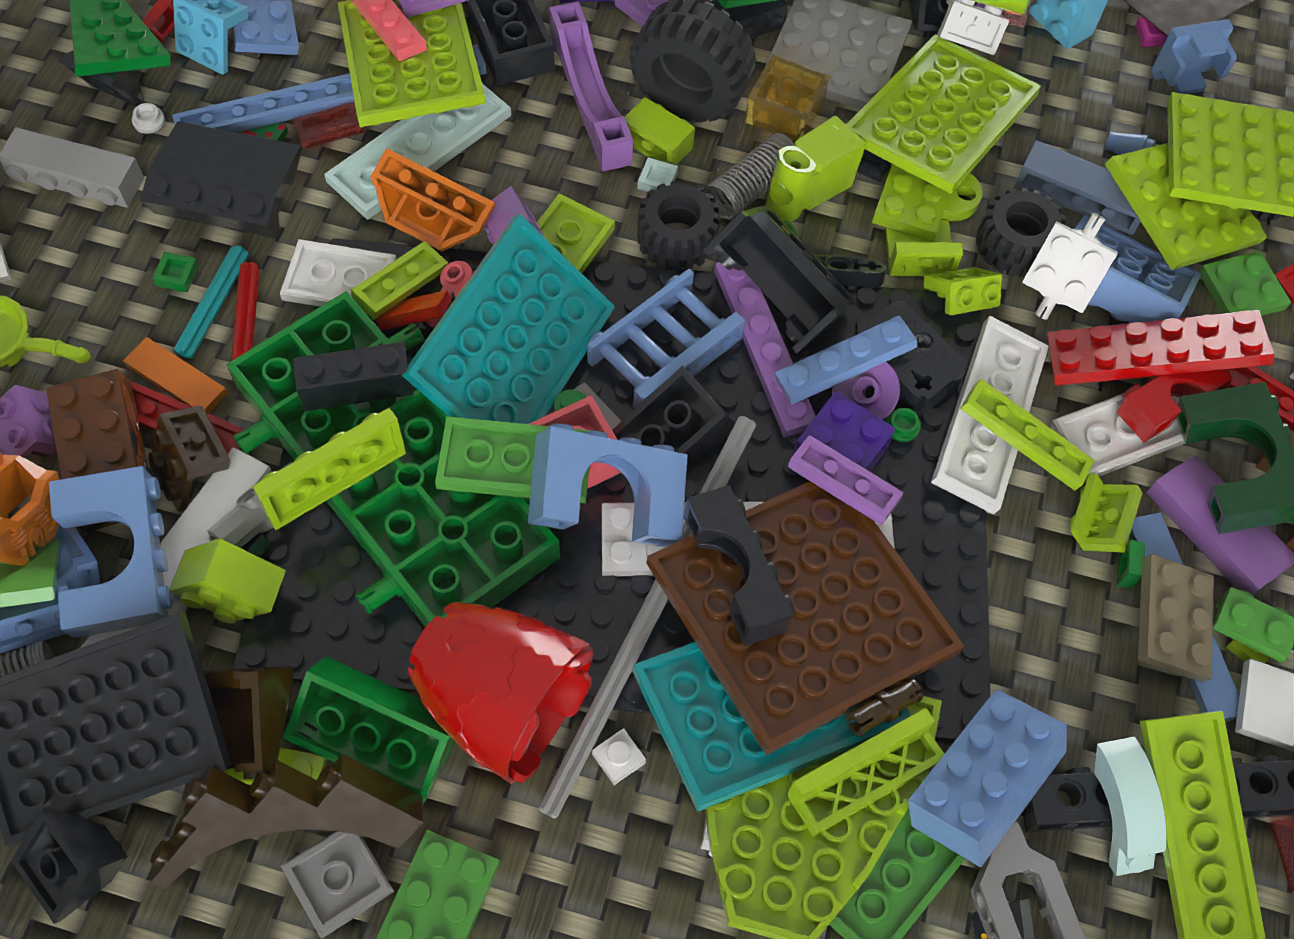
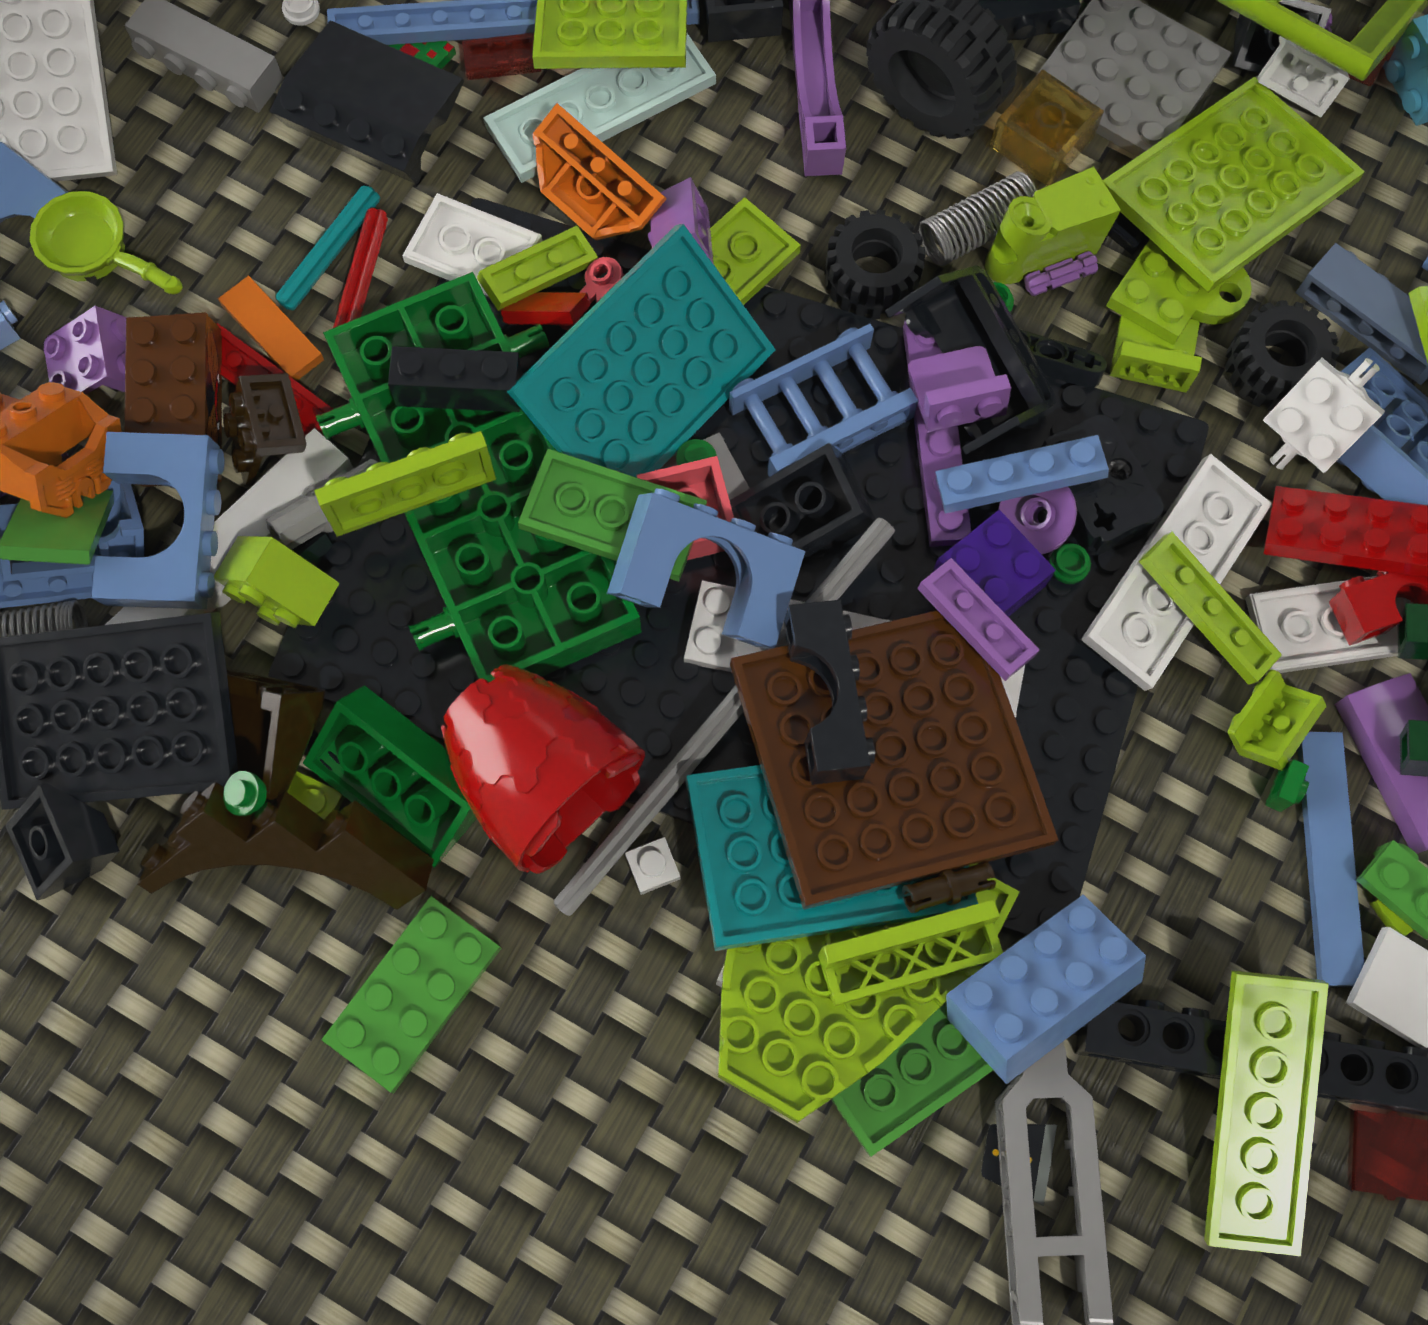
camera: 15 degrees right, 10 degrees up
green plate [152,252,199,293] -> none
light grey plate [281,831,394,938] -> none
lime brick [624,97,695,166] -> none
light aqua plate [638,157,678,192] -> none
lime bracket [924,267,1002,315] -> none
light aqua arch [1094,737,1166,876] -> none
dark tan plate [1138,554,1214,682] -> none
none -> green plate [223,771,267,816]
none -> medium lavender bracket [908,346,1011,432]
none -> medium lavender axle [1024,251,1098,296]

